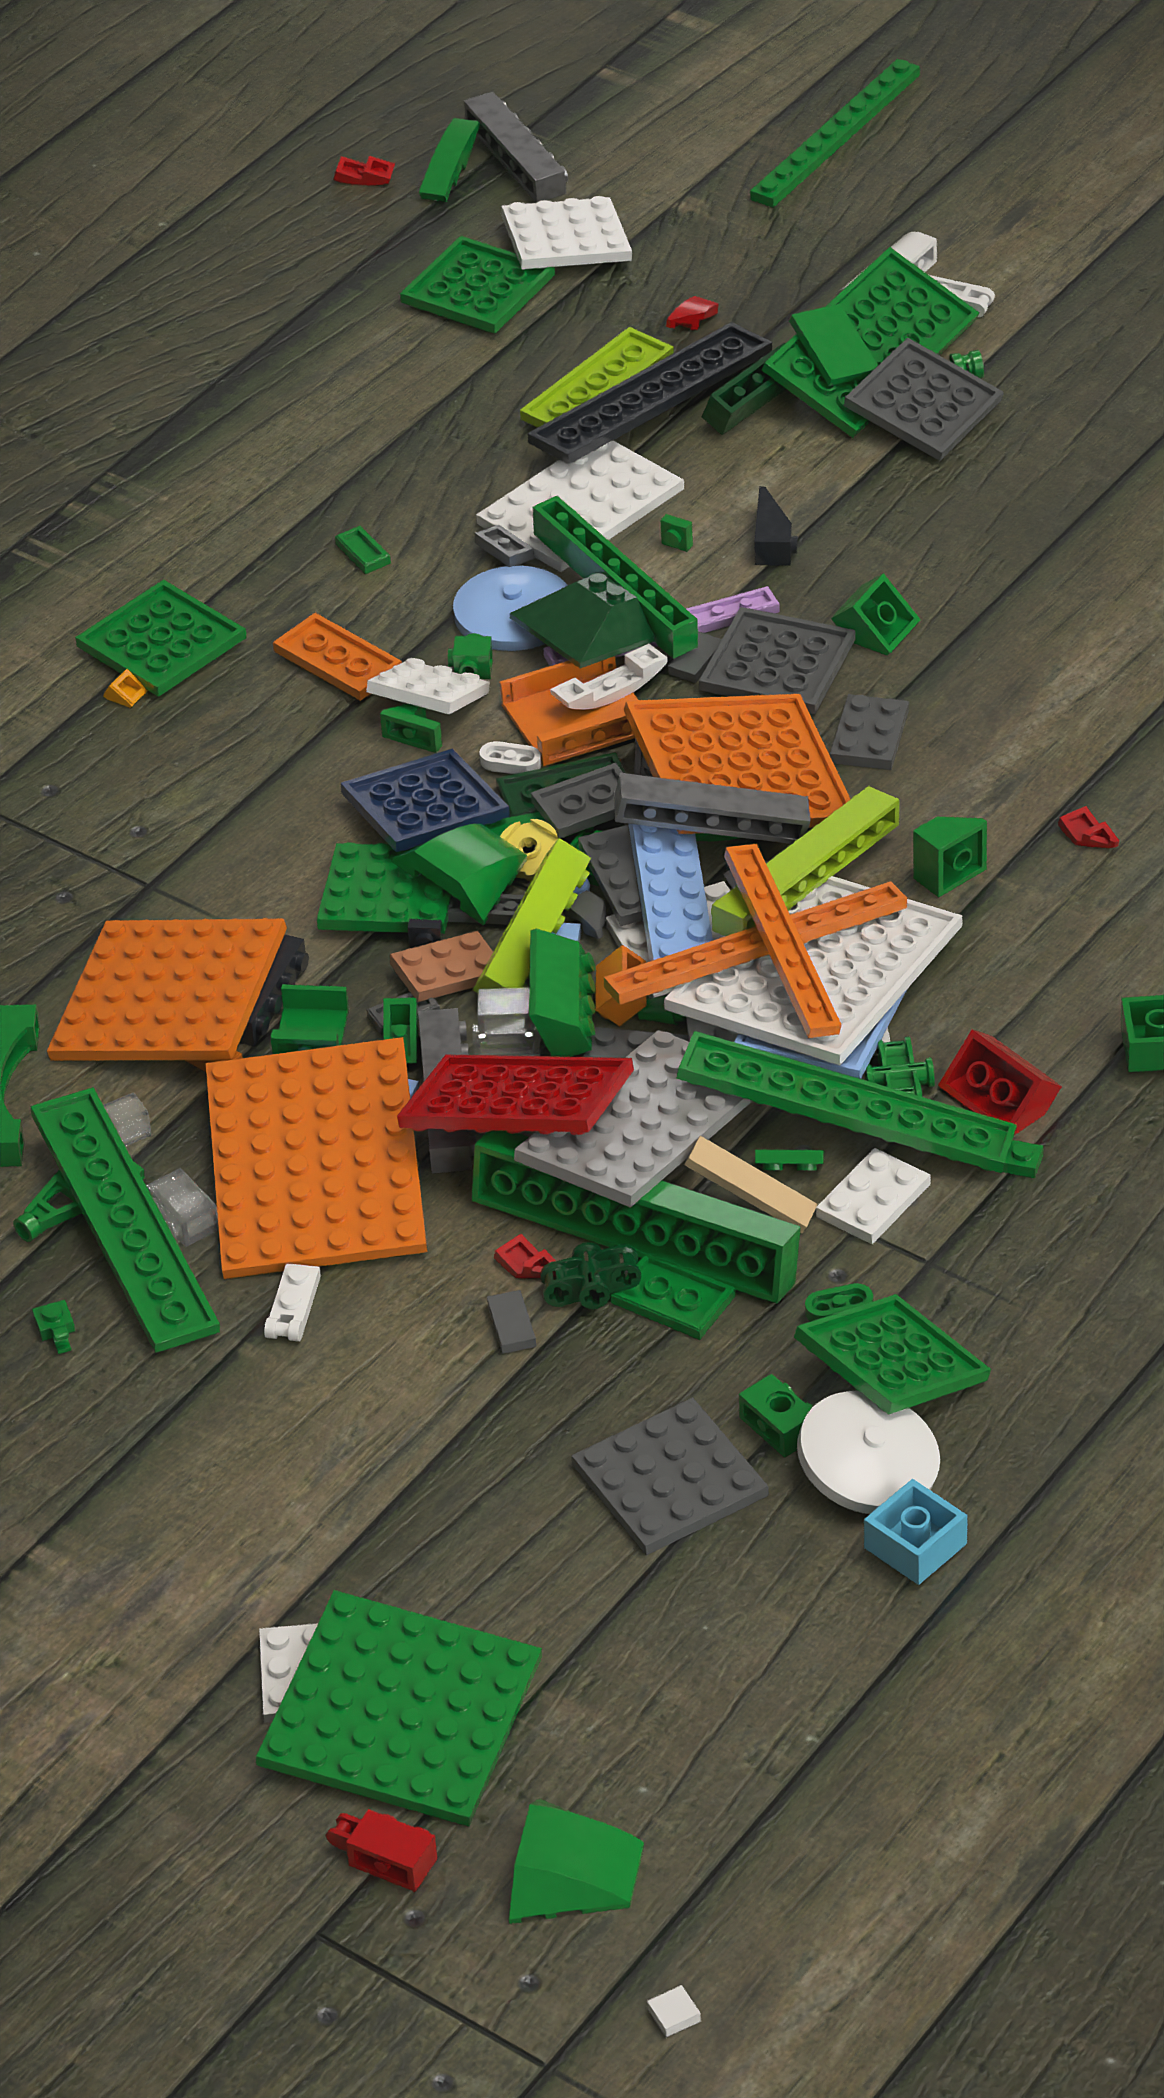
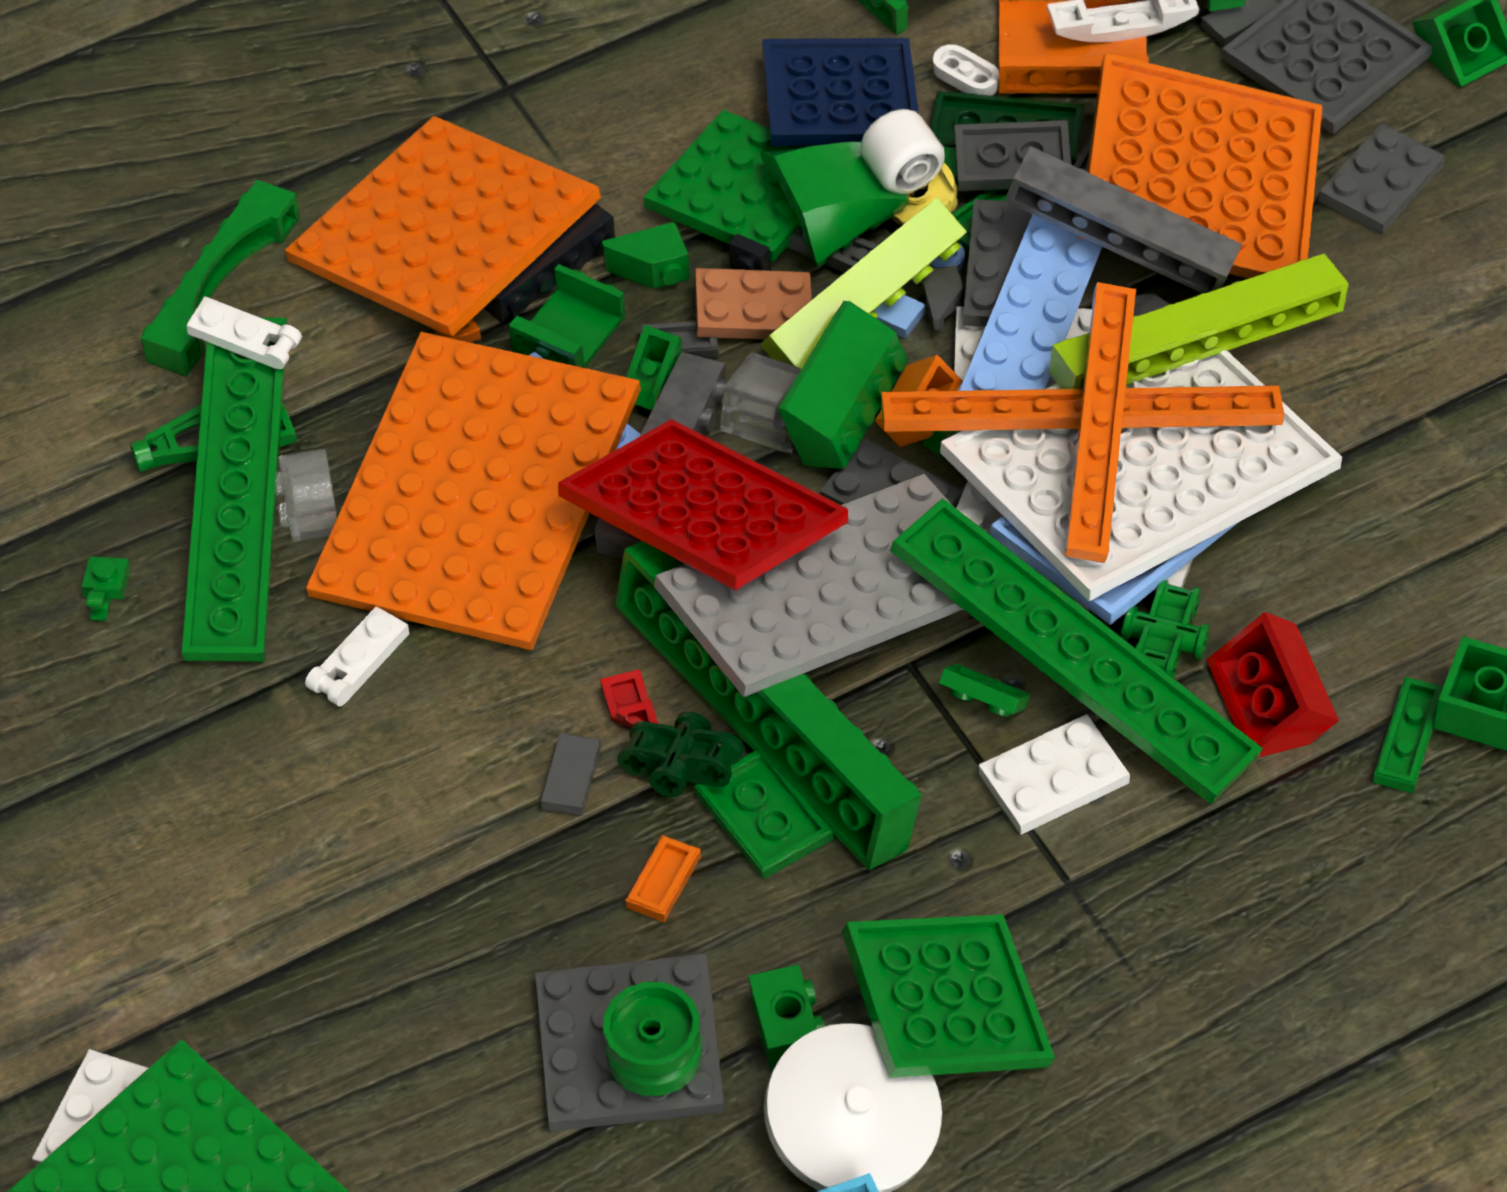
camera: 25 degrees right, 10 degrees up
clear brick [103,1092,152,1147] -> none
tan tile [684,1136,818,1233] -> none
green plate [805,1283,873,1322] -> none
green slope [913,816,987,898] -> none
green plate [1002,1140,1044,1178] -> none
none -> white plate [186,296,302,369]
none -> green slope [602,221,690,289]
none -> green wheel [603,982,702,1096]
none -> orange tile [625,835,701,923]
none -> white head [860,109,945,195]
none -> green tile [1373,677,1443,793]

